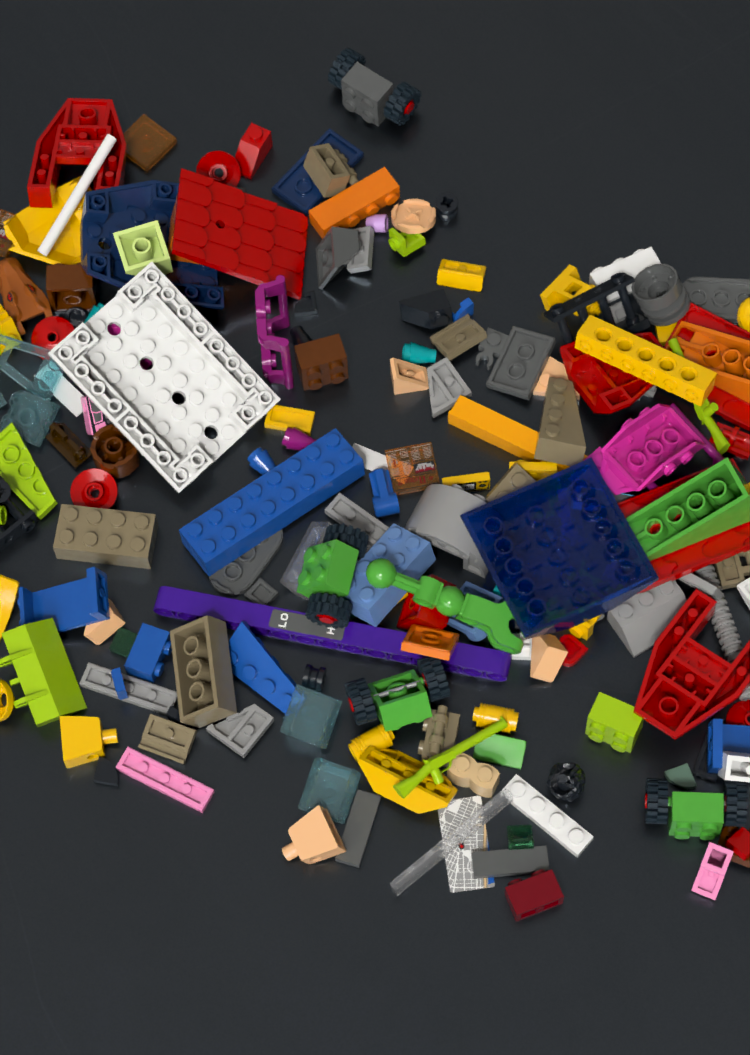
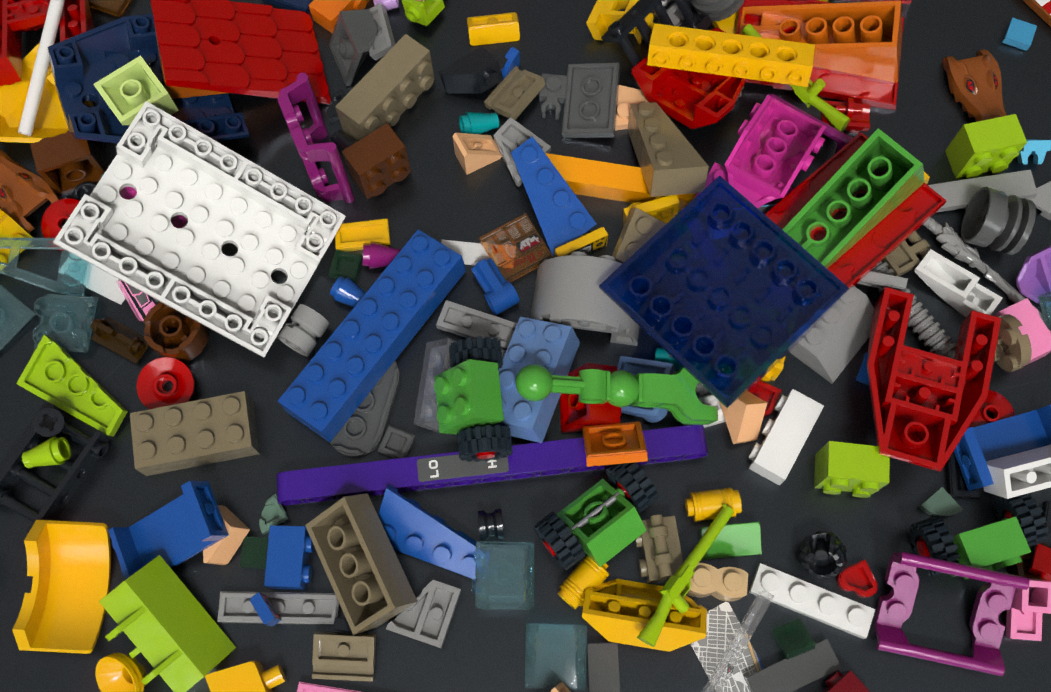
camera: 20 degrees left, 5 degrees up
none -> sand green tile [259,494,290,535]
none -> light grey wheel [277,304,330,357]
none -> clear green tile [328,250,363,283]
none -> dark tan brick [335,34,435,141]
none -> blue wing [511,136,597,257]
none -> white brick [748,389,824,486]
none -> red tile [836,559,878,598]
none -> magenta piece [874,551,1030,676]

